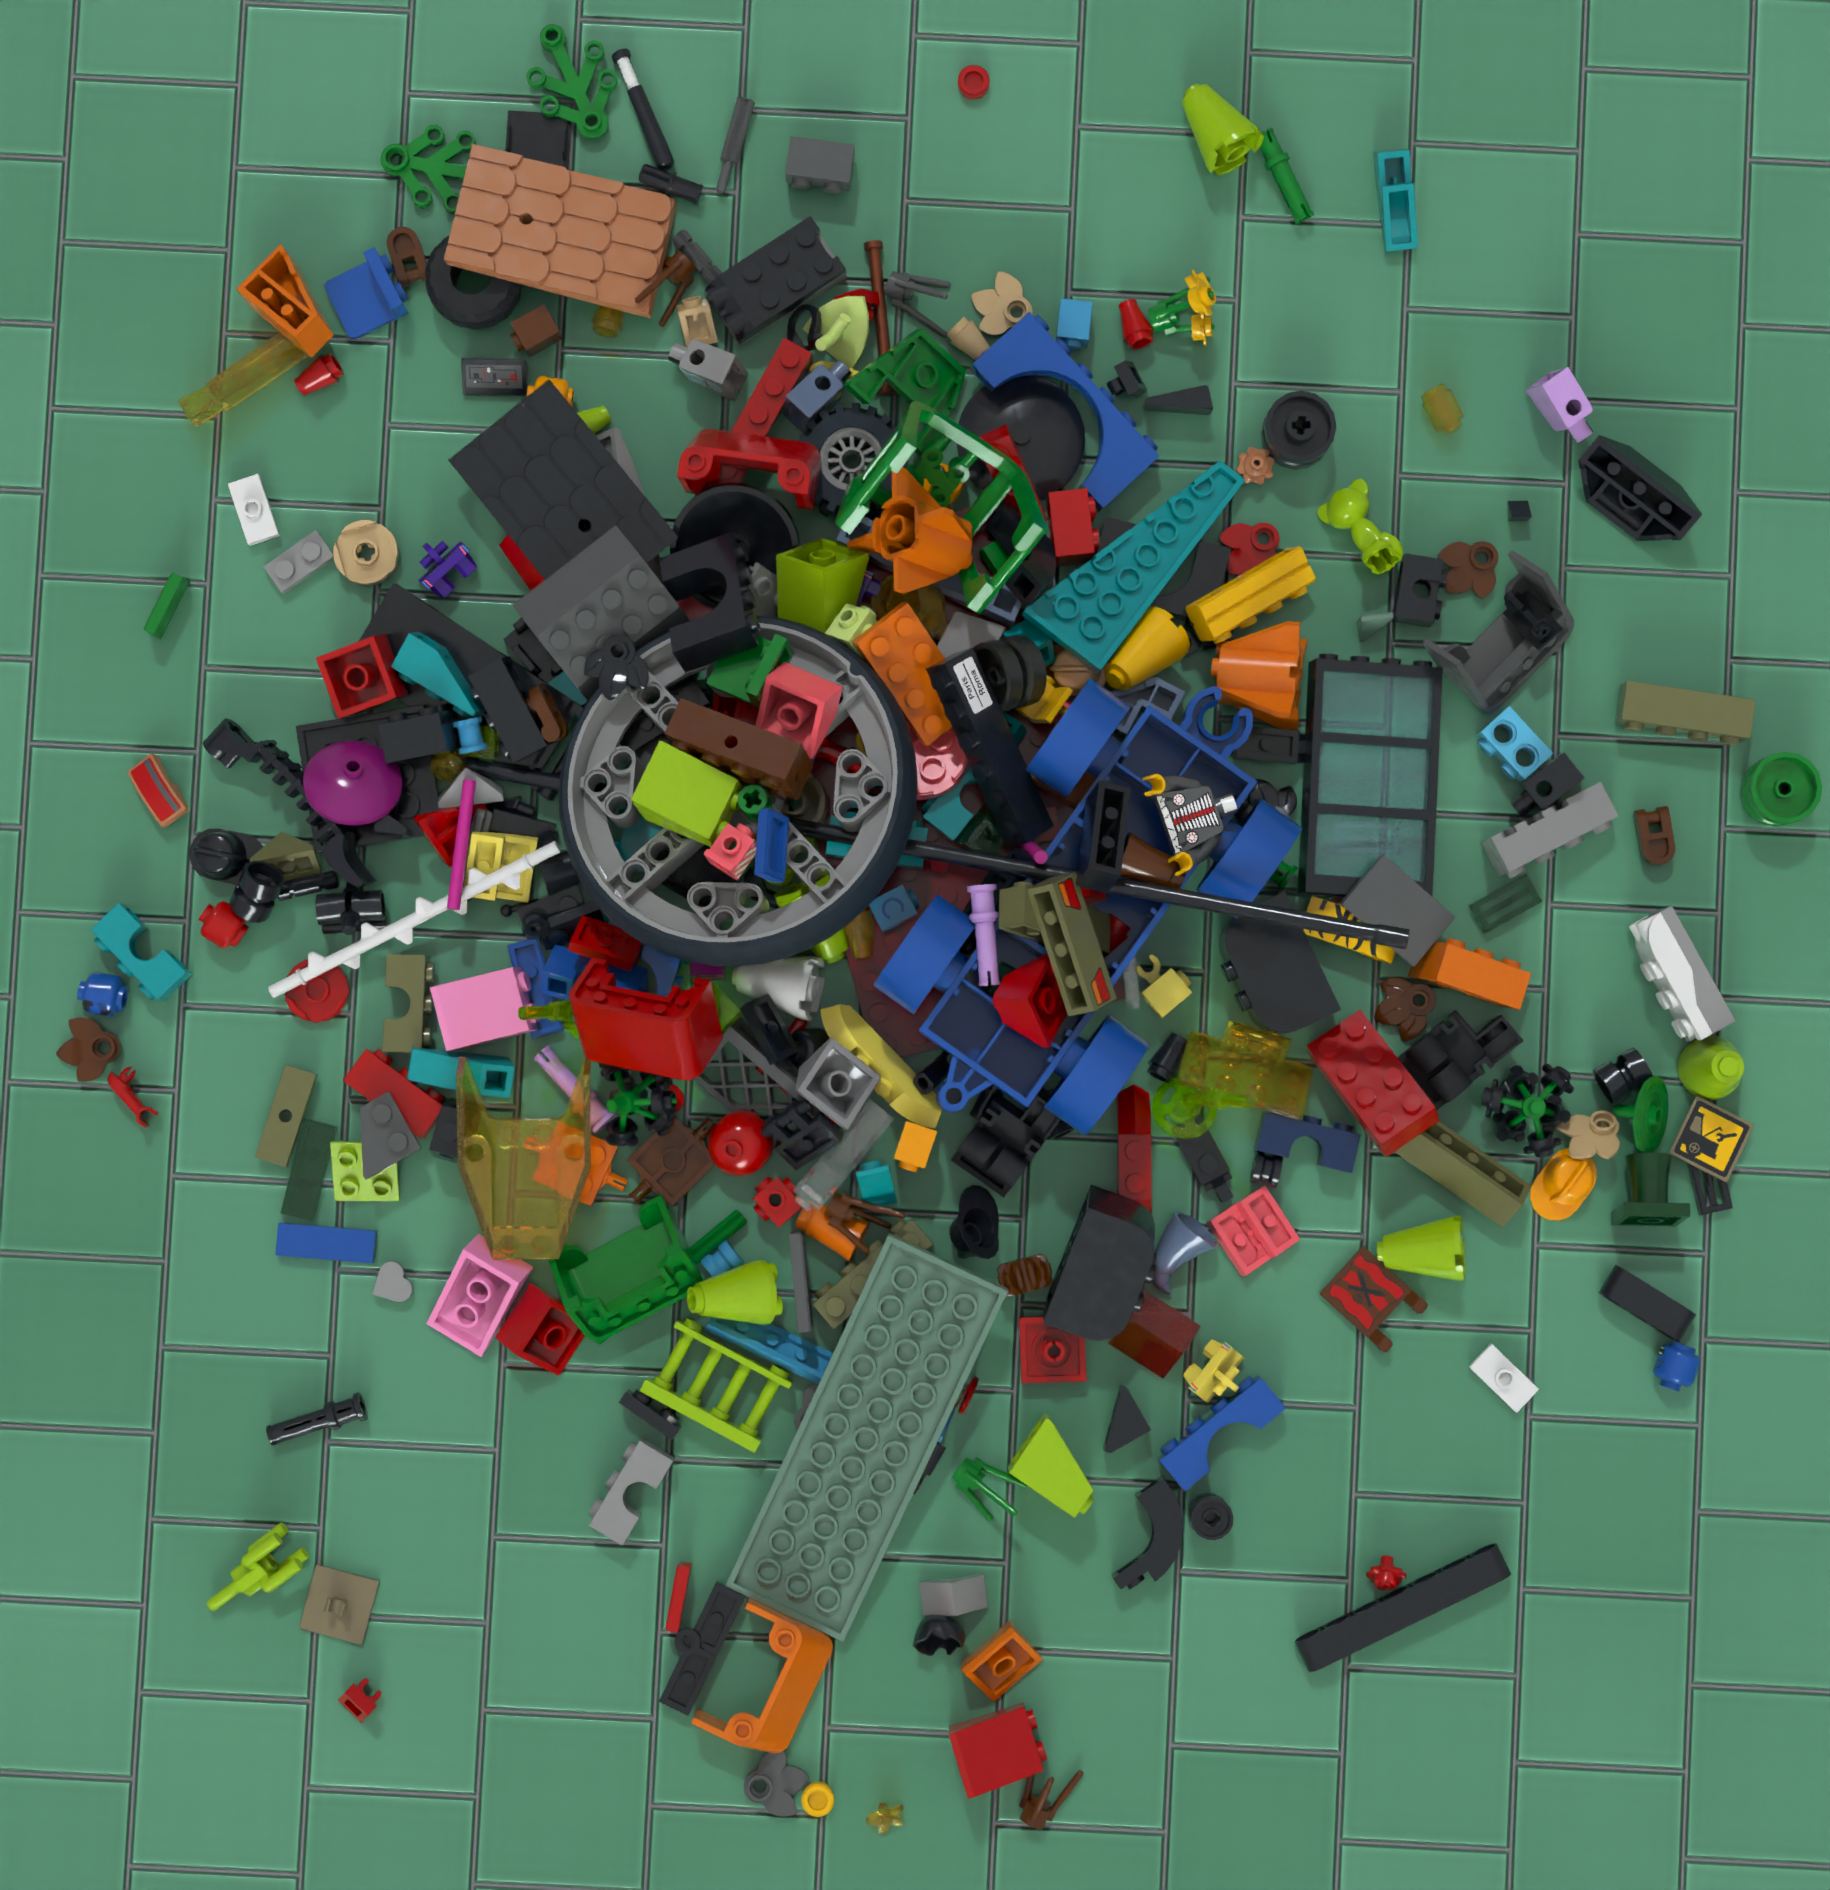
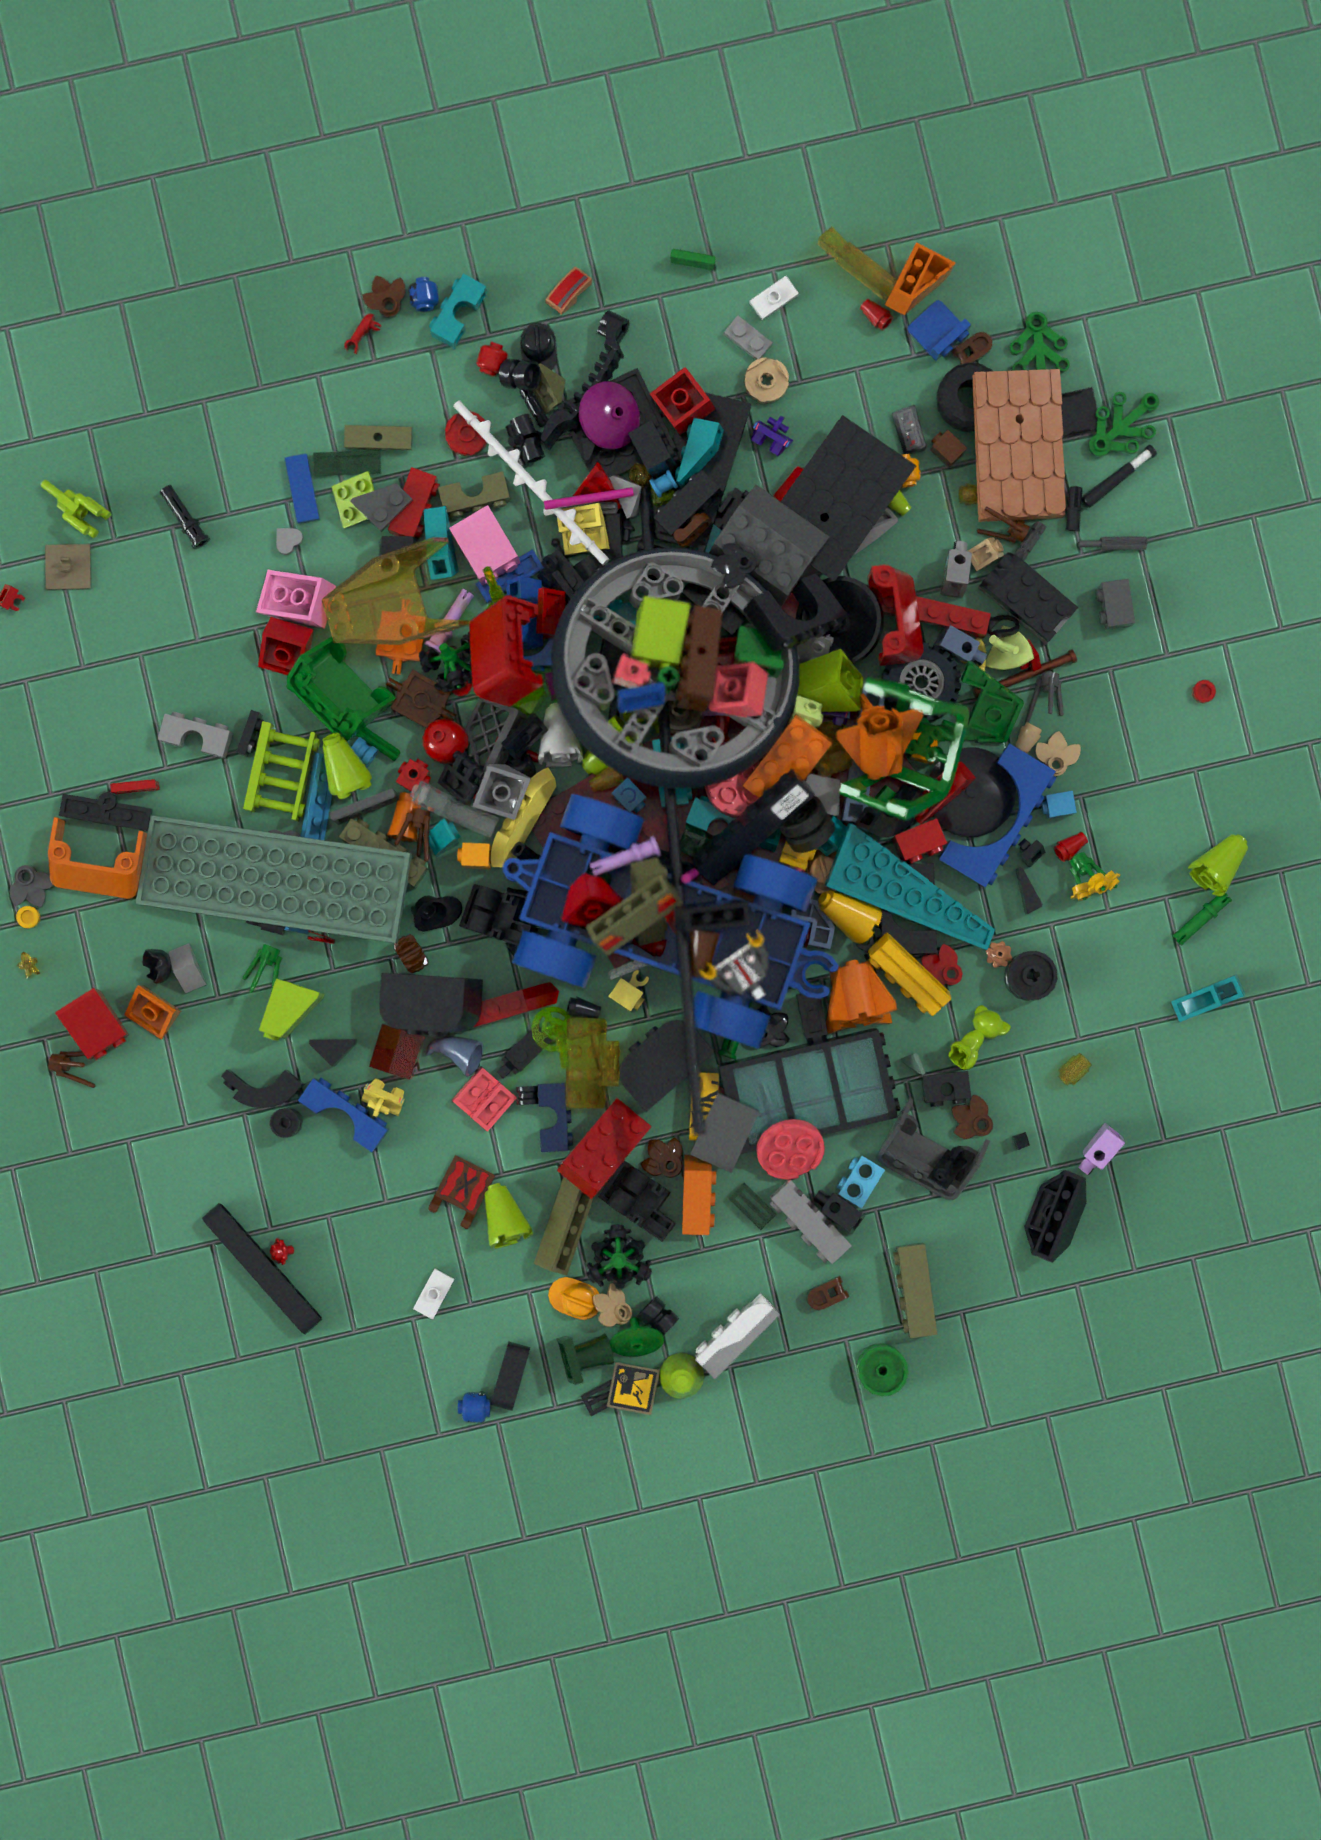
camera: 70 degrees right, 0 degrees up
red plate [1019,1316,1087,1384] -> none
none -> coral tile [756,1119,825,1180]

